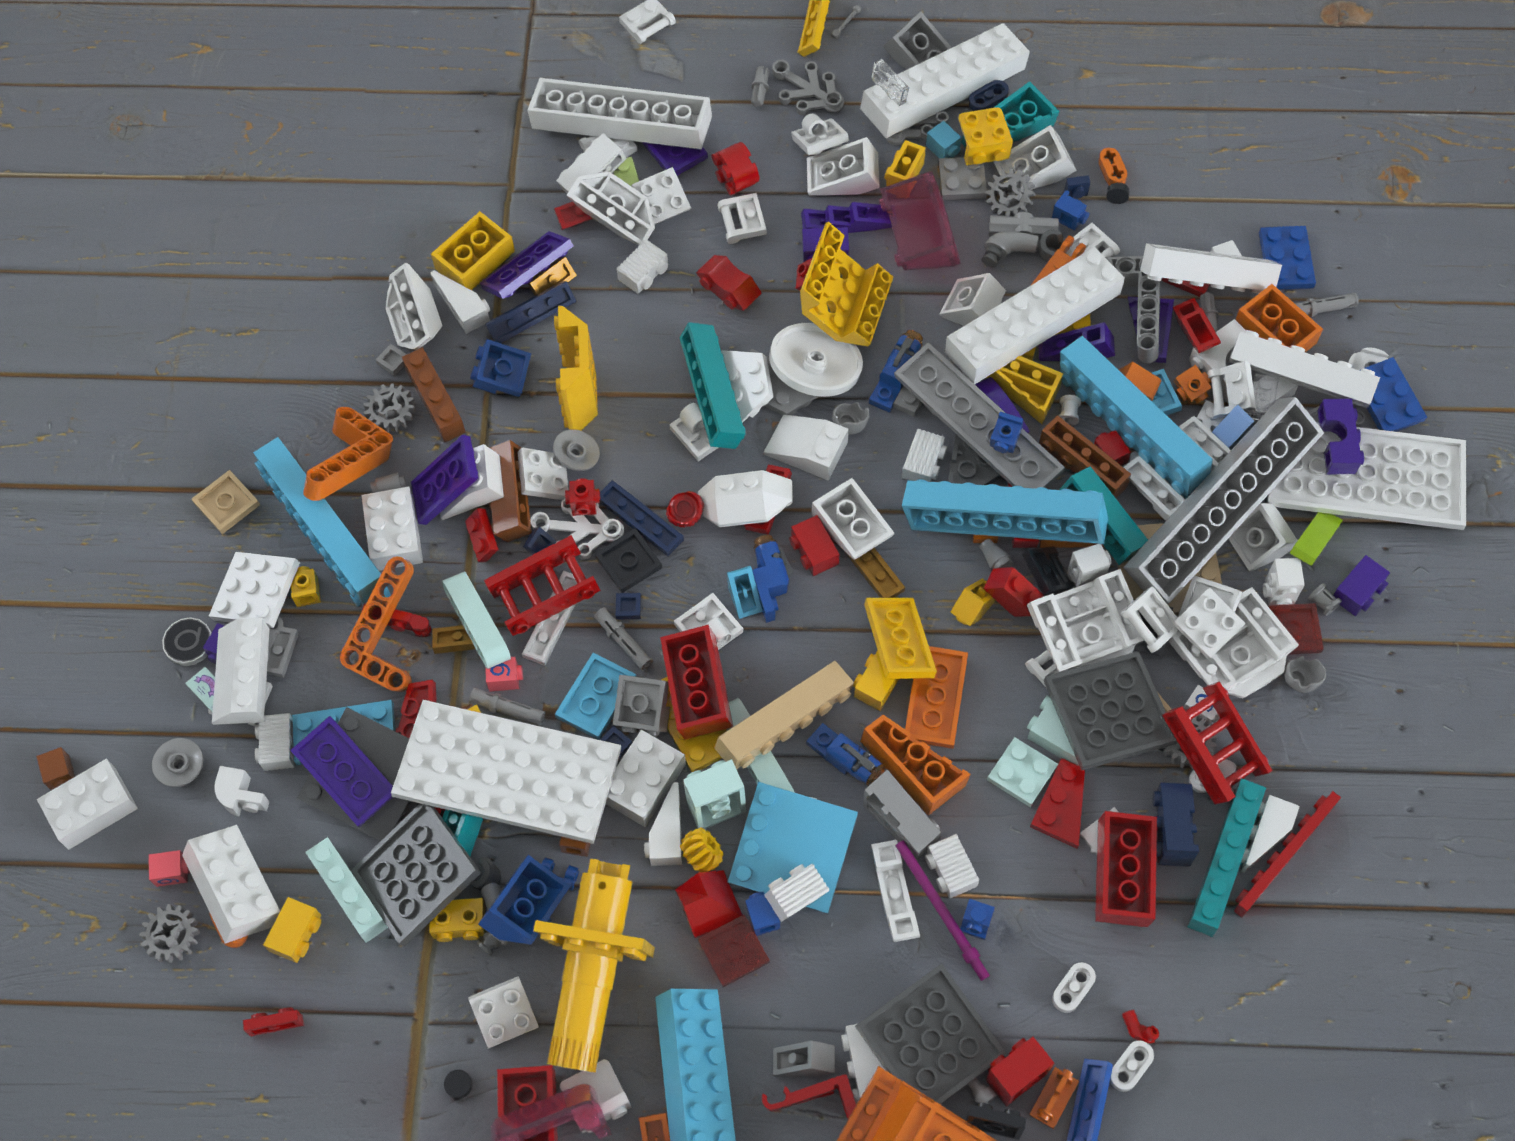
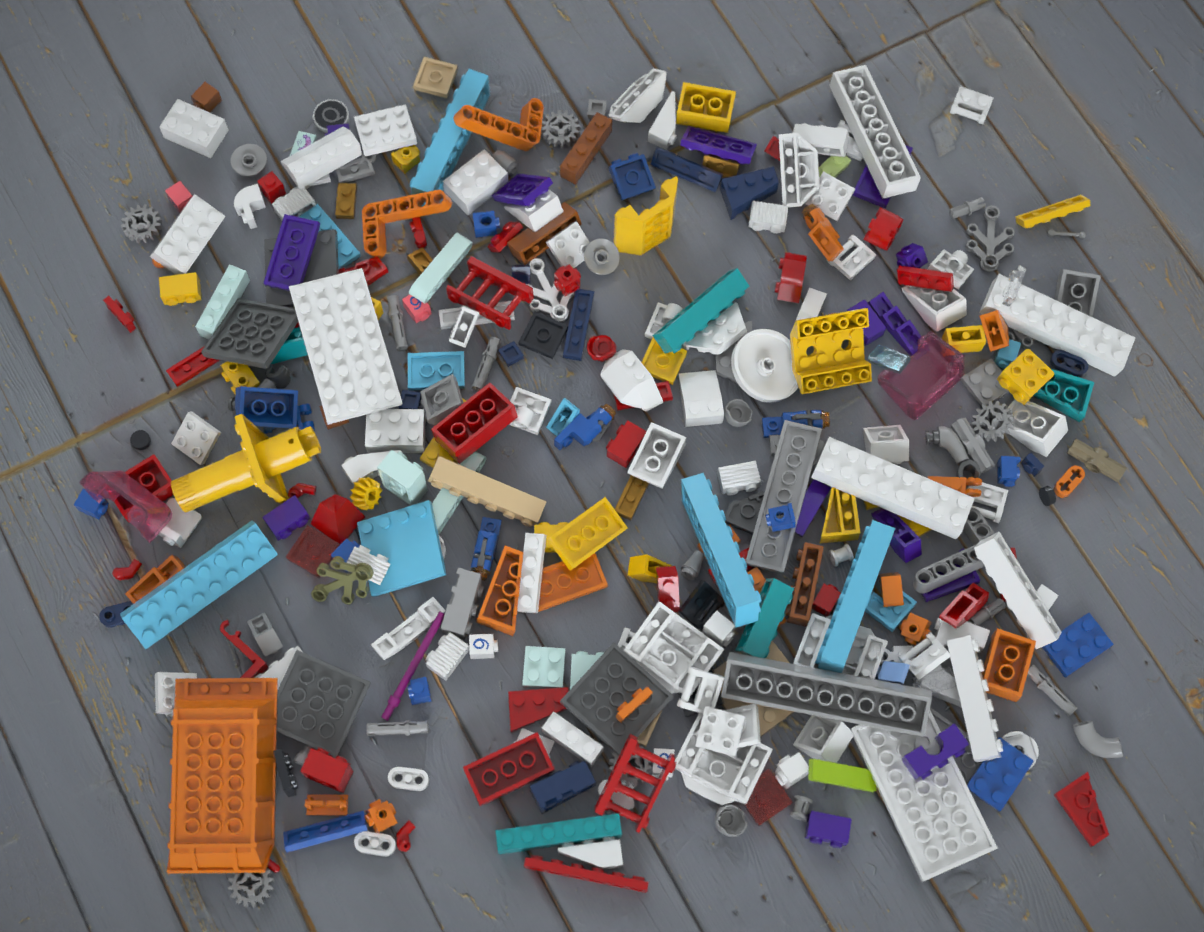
camera: 55 degrees right, 5 degrees up
none -> red plate [166,347,220,387]
none -> red brick [257,171,286,204]
none -> dark purple brick [262,495,310,541]
none -> red arm [288,483,317,499]
none -> olive plant [311,556,374,605]
none -> pearl gold plate [335,183,357,219]
none -> orange brick [364,799,397,833]
none -> light grey pin [367,720,429,736]
none -> white brick [449,305,479,348]
none -> white brick [469,634,498,659]
none -> blue brick [472,211,500,238]
none -> white plate [517,533,547,613]
none -> white brick [542,711,603,767]
none -> orange plate [615,686,653,723]
none -> yellow plate [641,337,687,385]
none -> dark blue wedge [720,166,779,220]
none -> white slope [796,288,827,320]
none -> orange plate [802,204,844,262]
none -> clear light blue plate [868,344,910,374]
none -> dark purple brick [895,243,928,268]
none -> red plate [897,265,954,292]
none -> orange slope [980,310,1009,352]
none -> red wing [1054,772,1109,847]
none -> dark tan piece [1067,438,1127,482]
none -> light grey cylinder [1073,721,1124,758]

